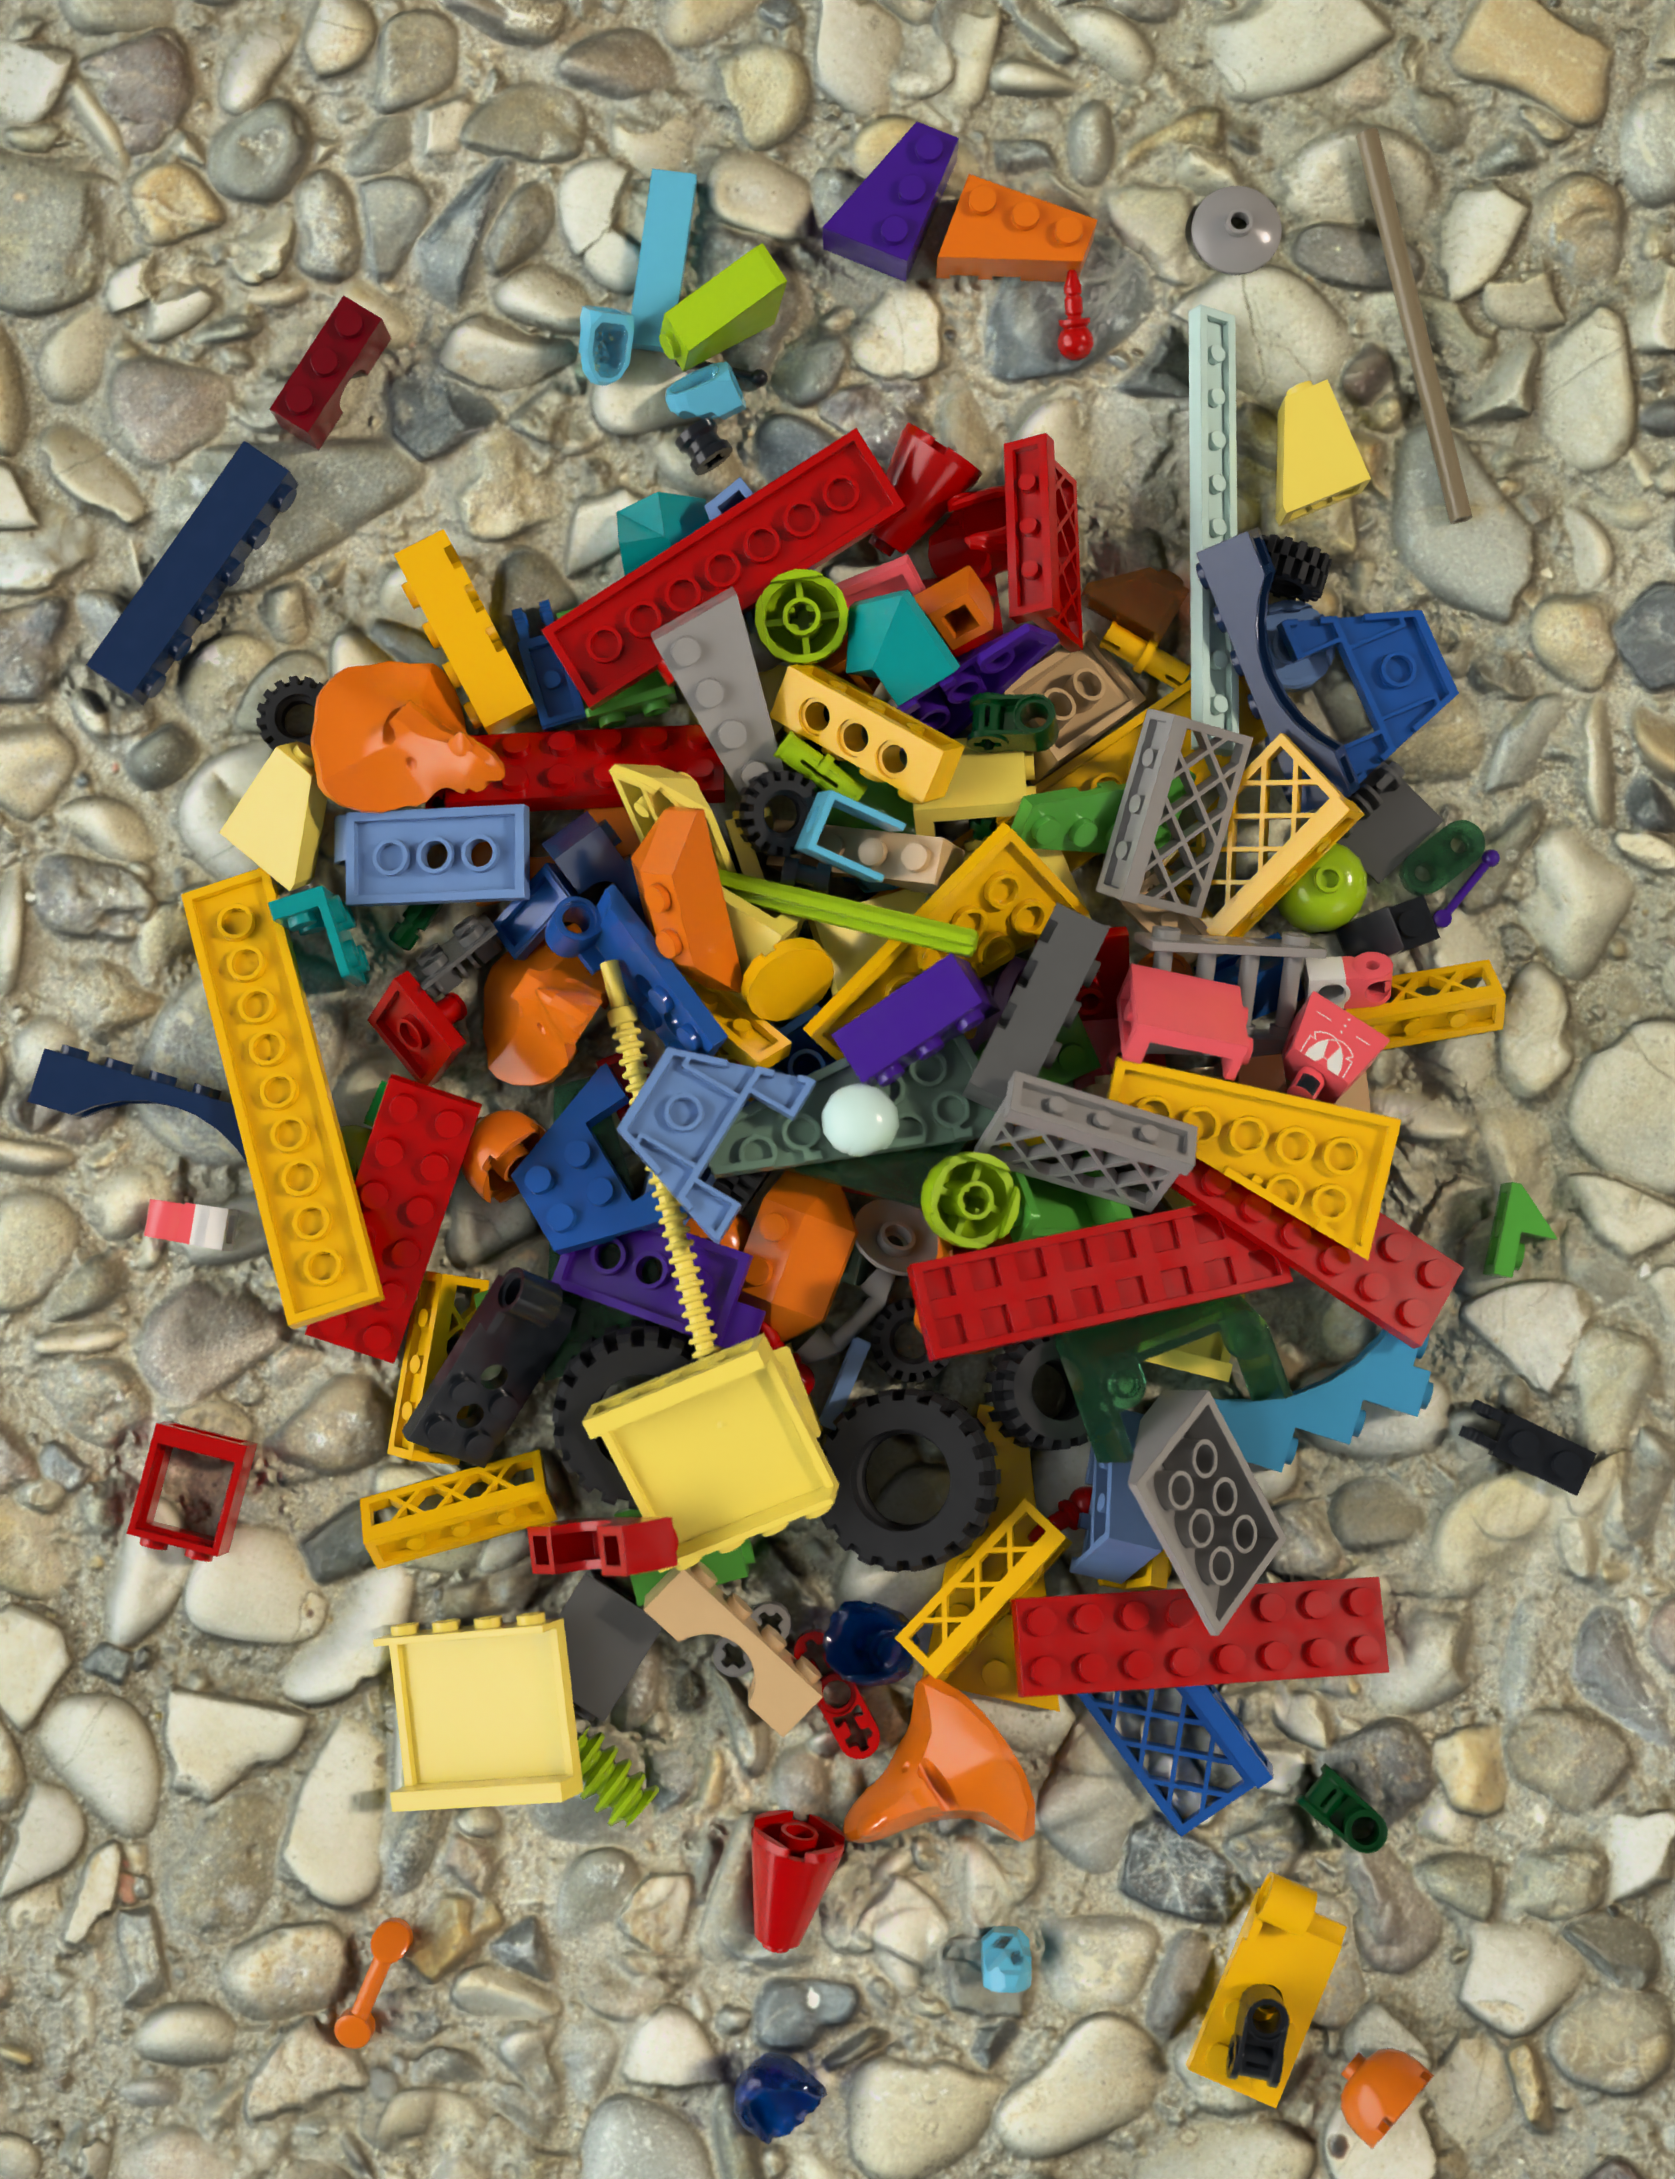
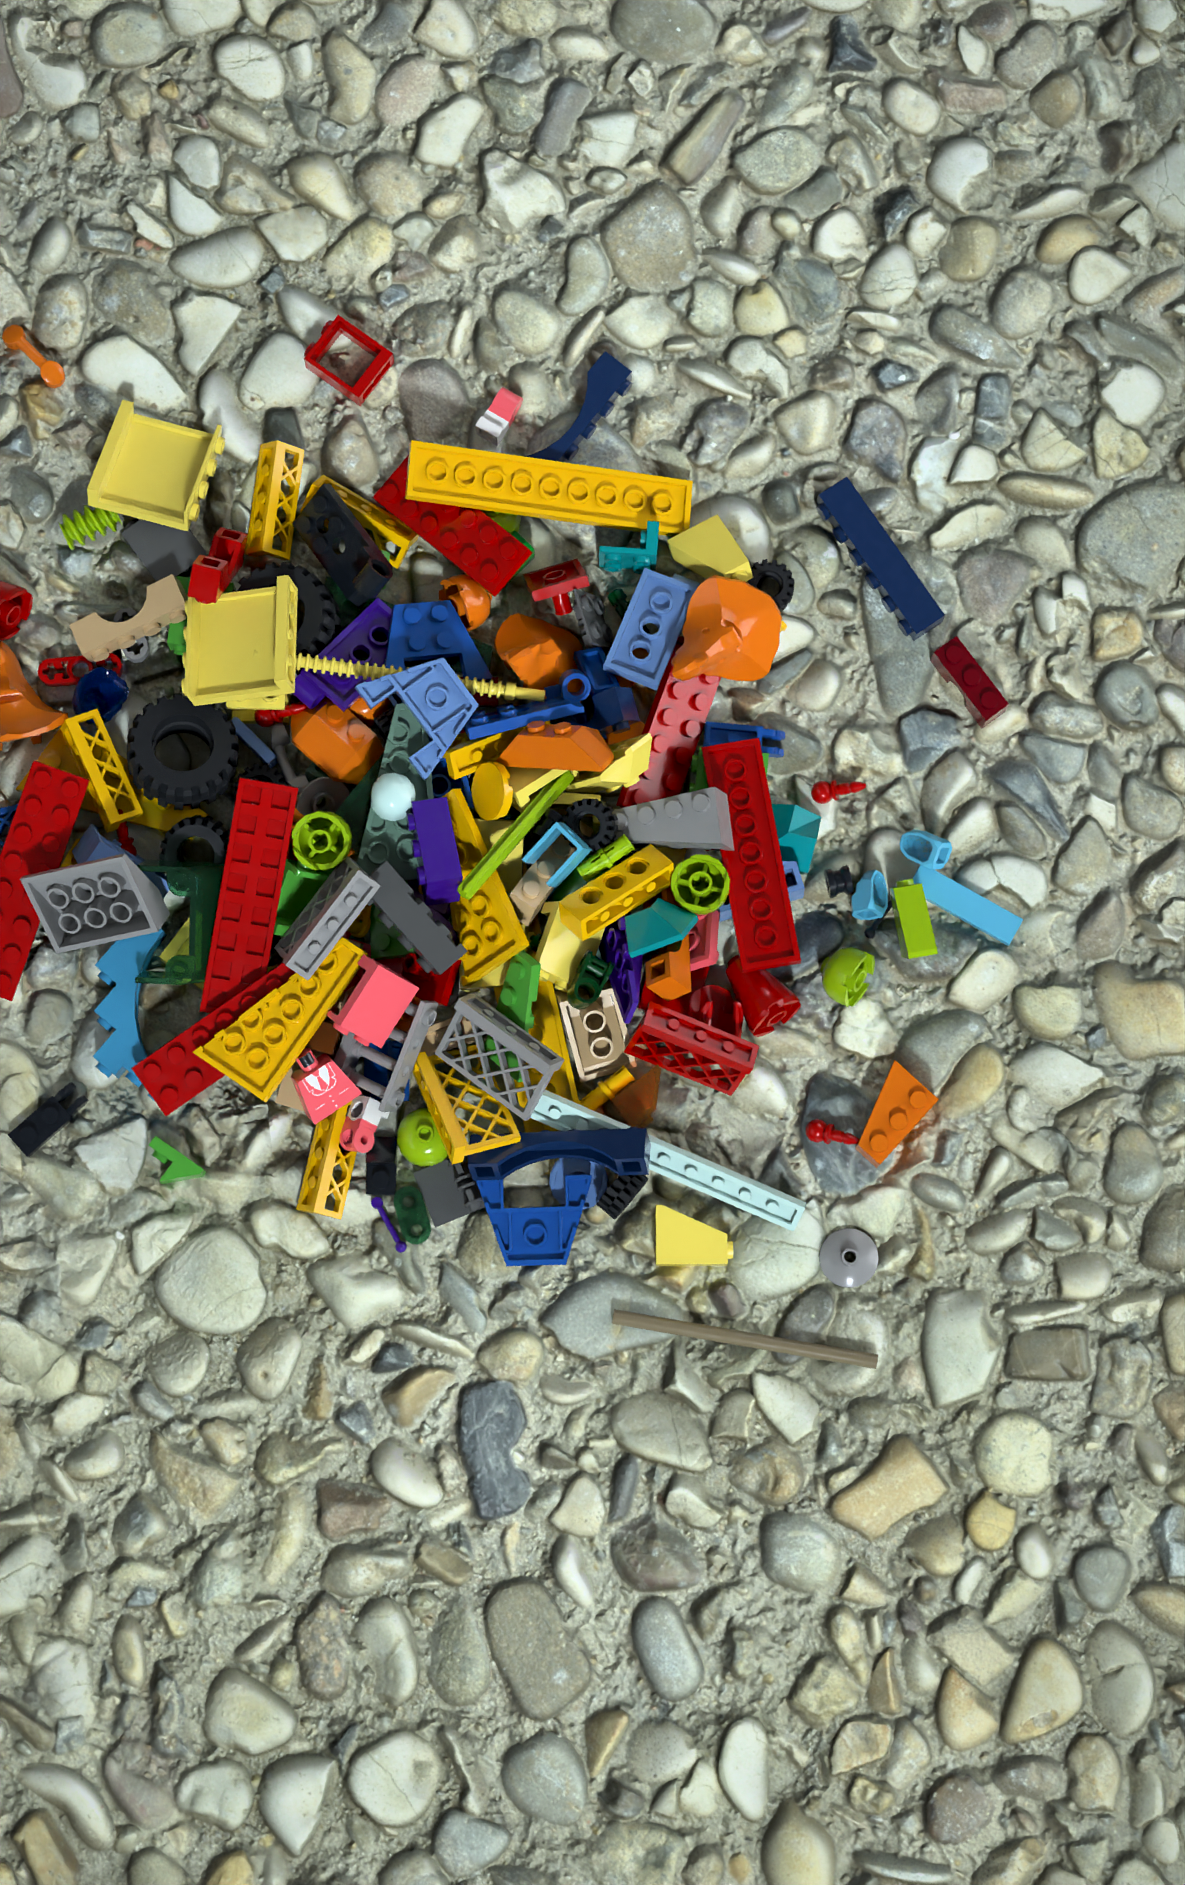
camera: 105 degrees right, 5 degrees down
yellow wedge [394,529,538,734] -> none
dark purple wedge [822,122,959,282] -> none
none -> red bar [811,780,866,804]
none -> lime cylinder [820,947,875,1007]

